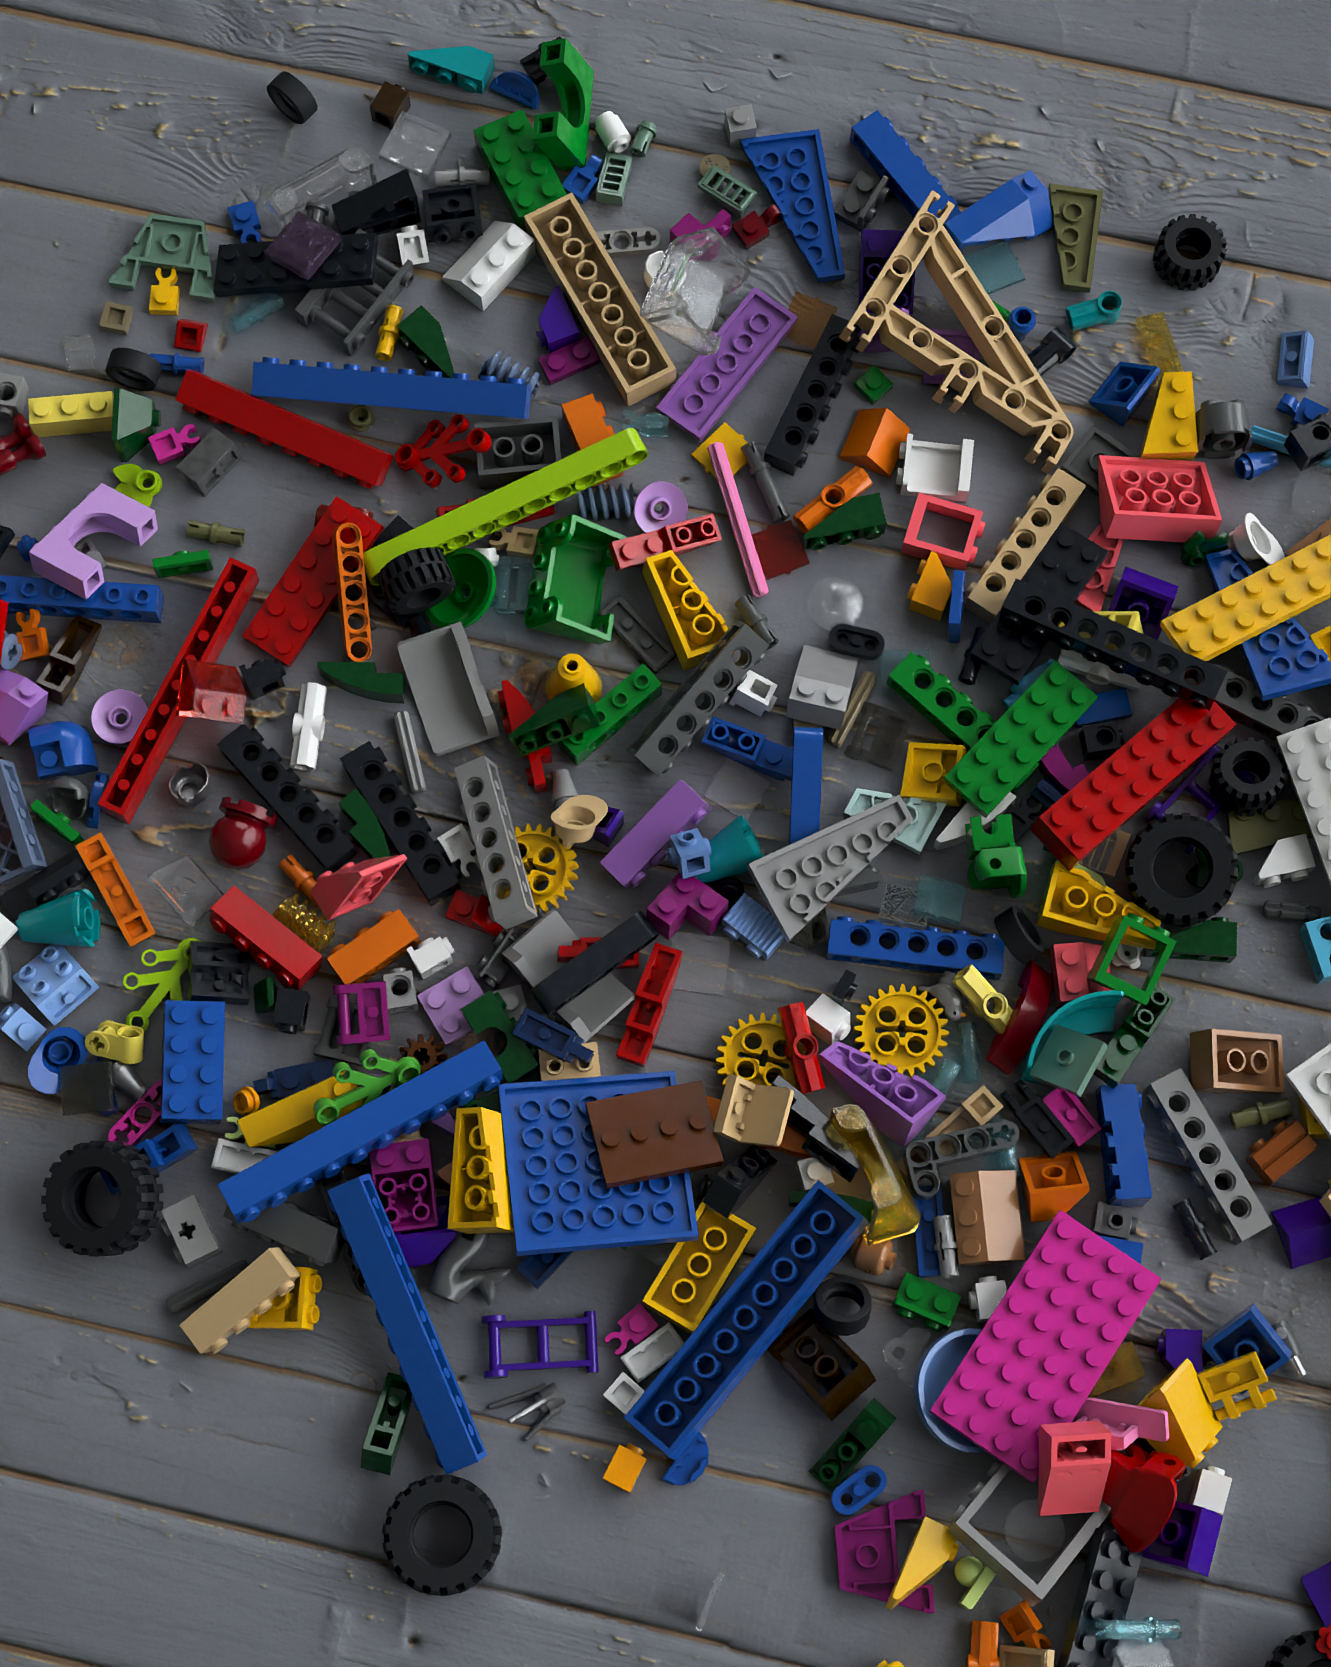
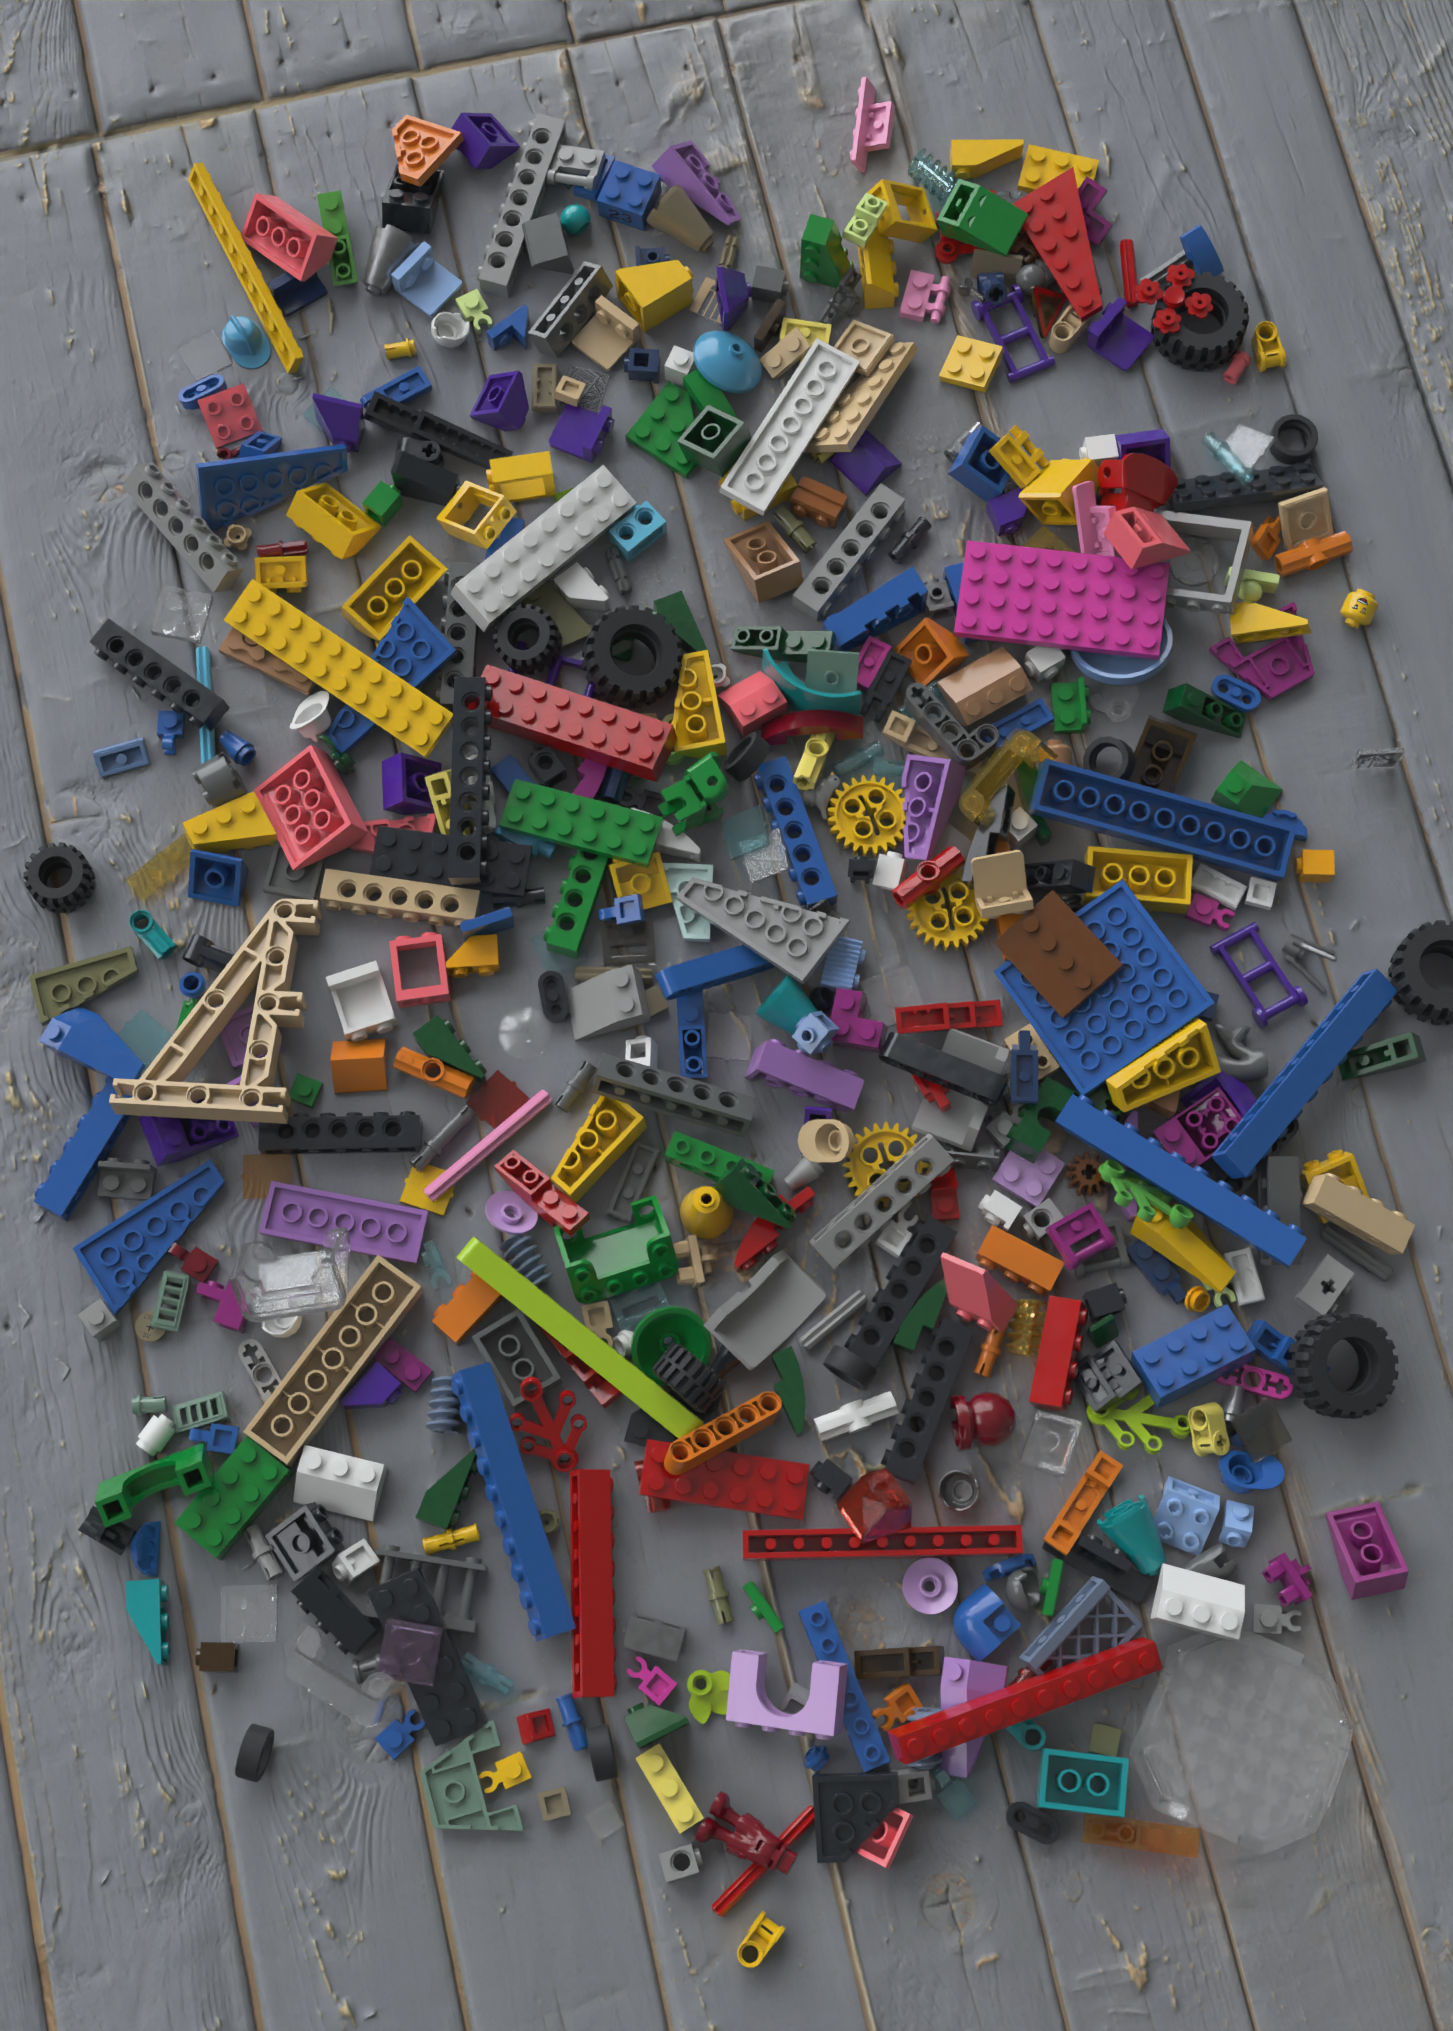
camera: 115 degrees left, 0 degrees up
light grey pin [932,1215,959,1278] -> none
green window [1087,912,1177,1005] -> none
none -> plate [598,894,645,926]
none -> tan hips [673,1235,717,1289]
none -> black tyre [823,1345,877,1391]
none -> green slope [1211,760,1283,818]

